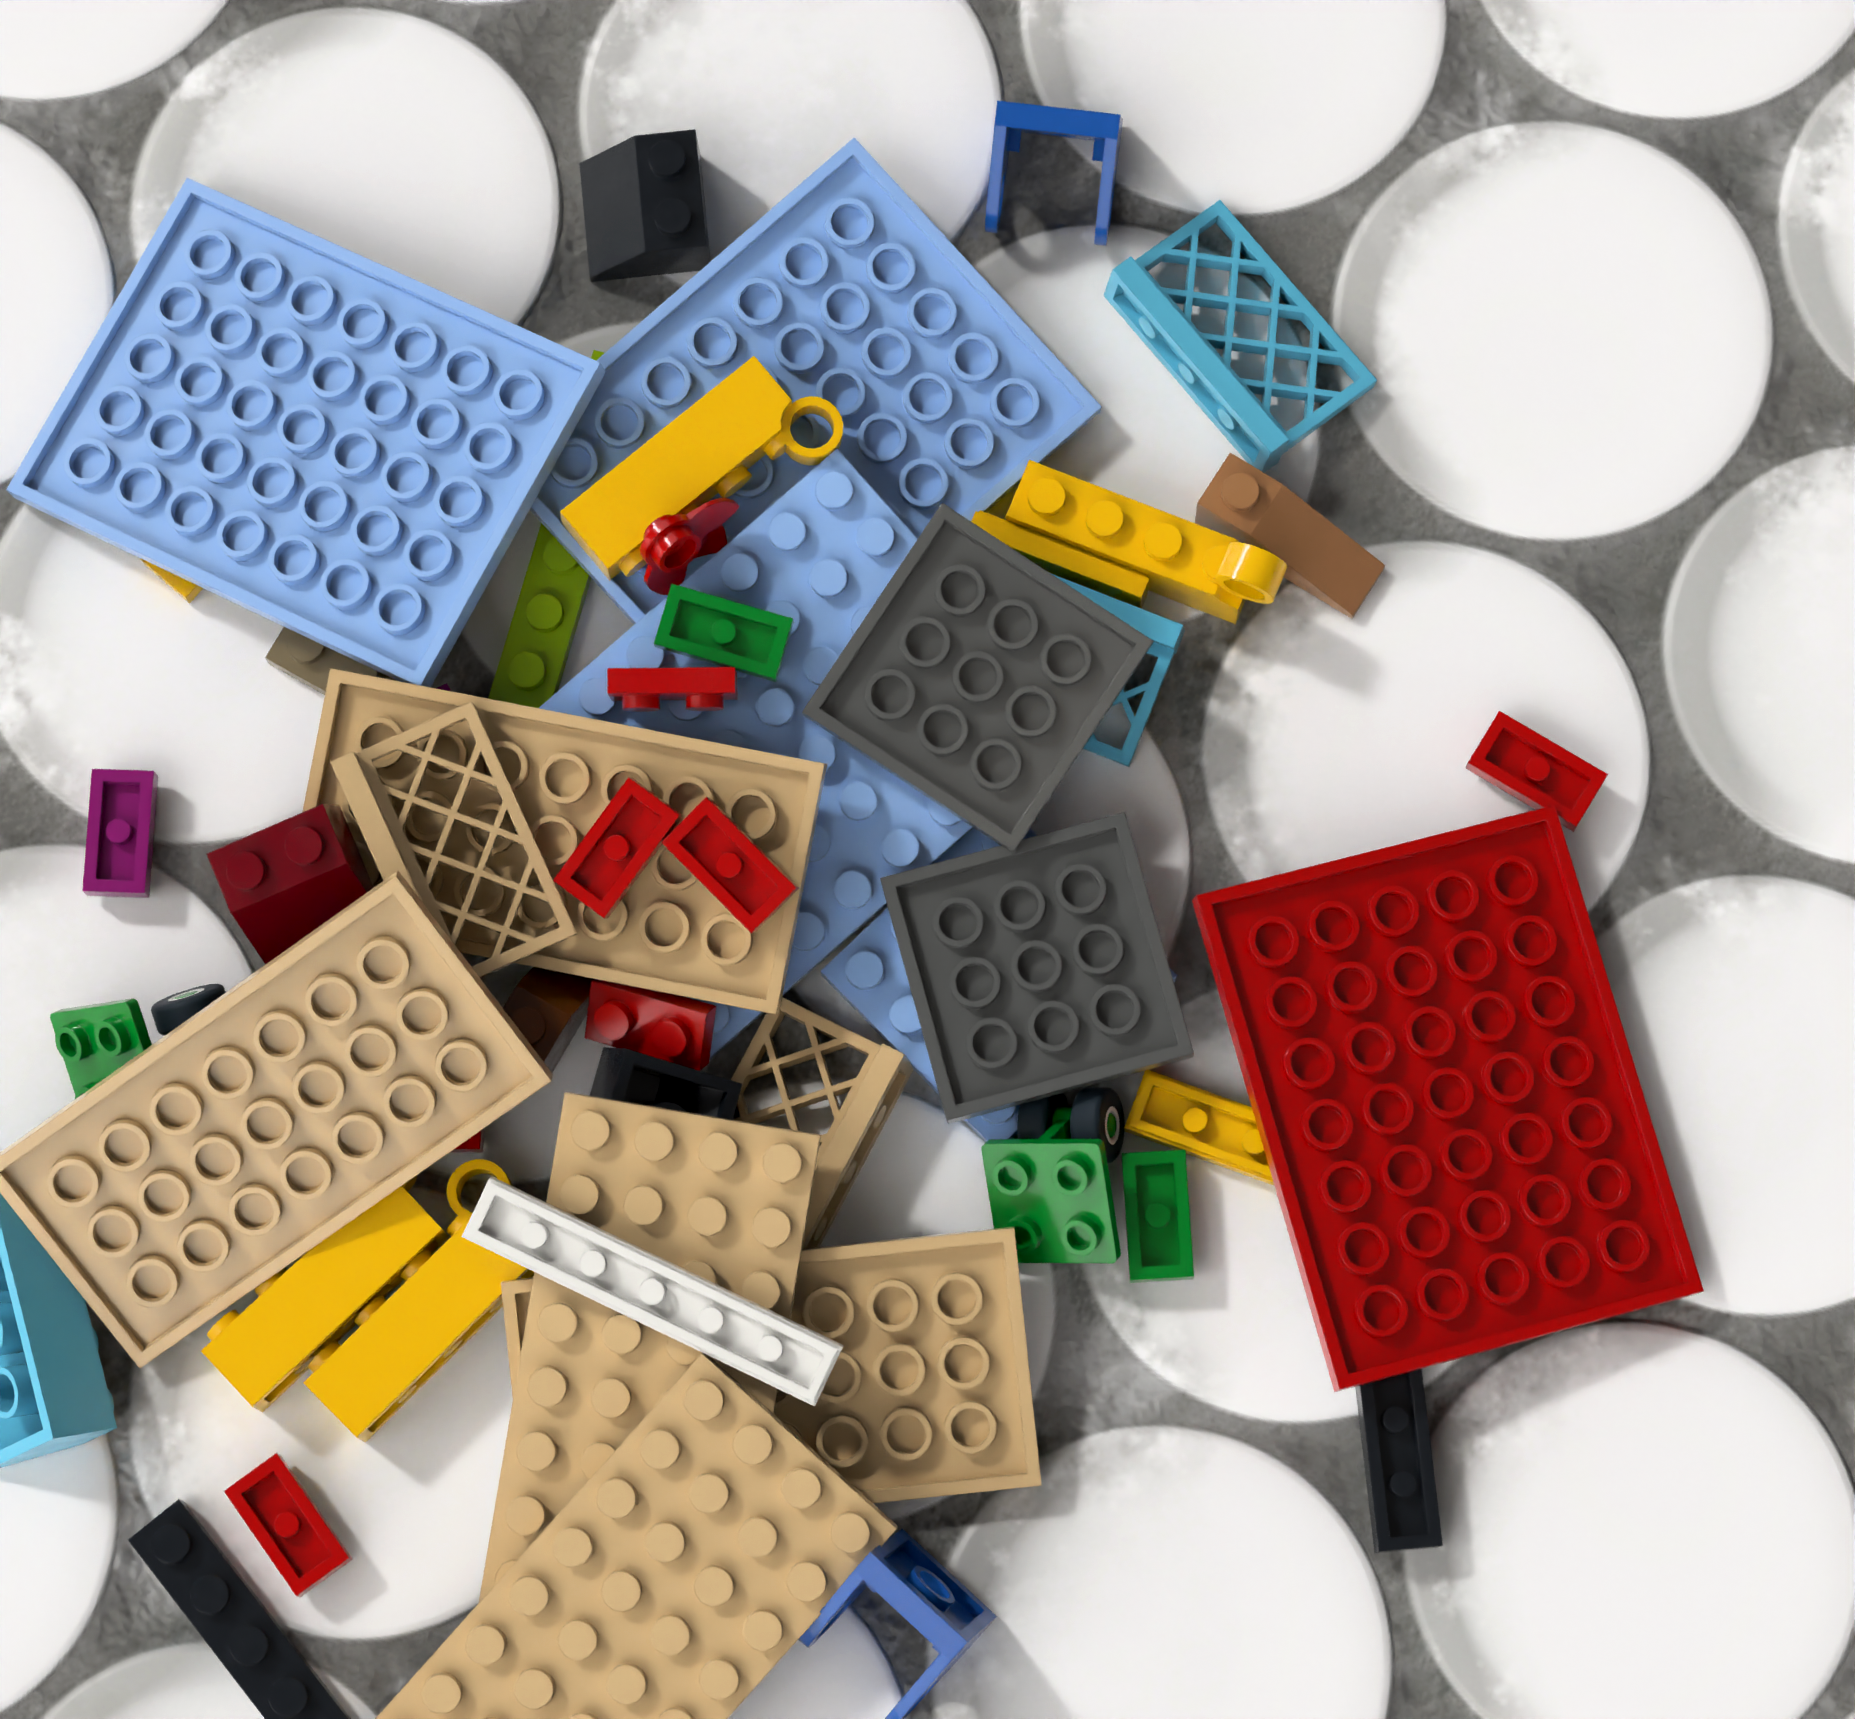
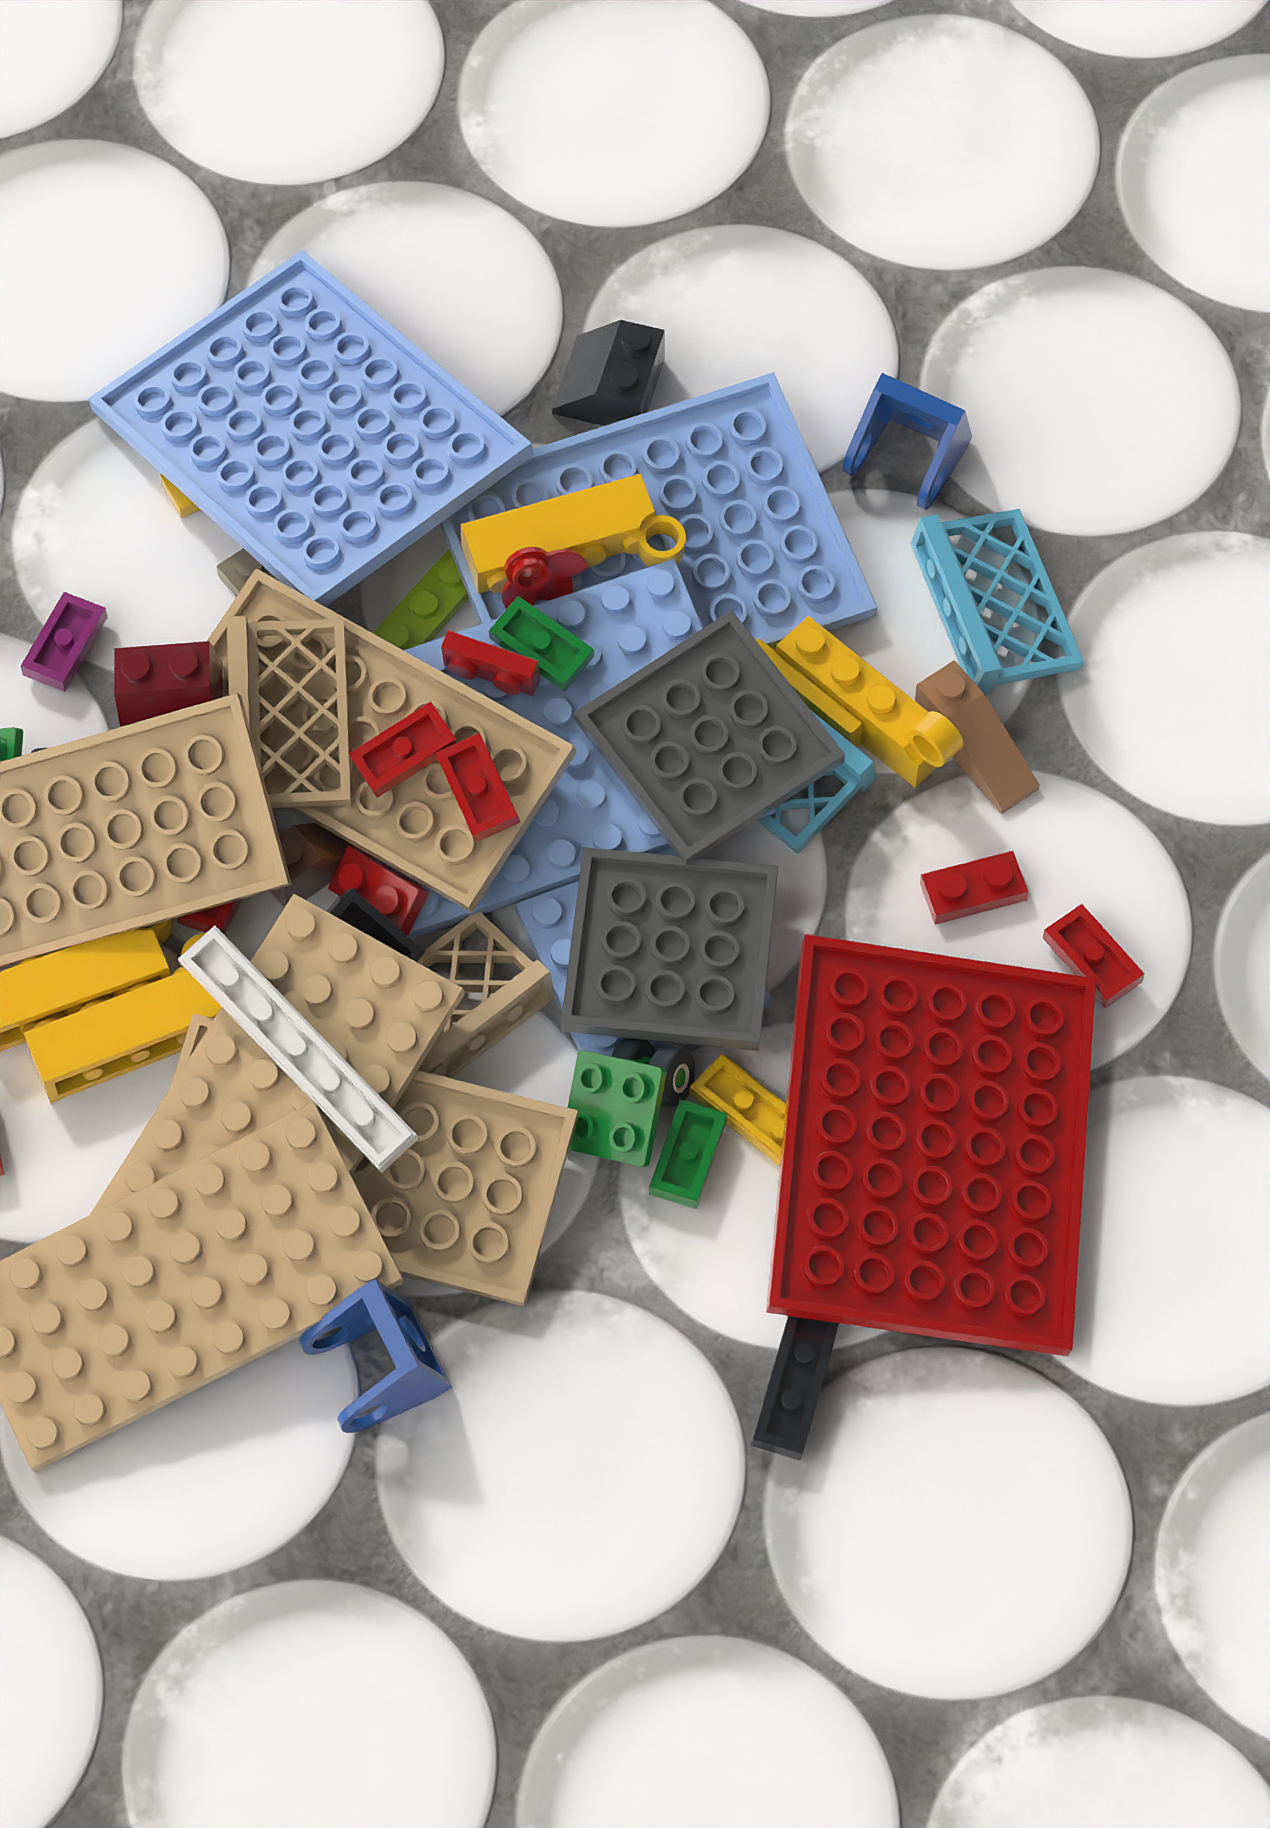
camera: 15 degrees right, 15 degrees down
none -> red plate [920,851,1028,924]

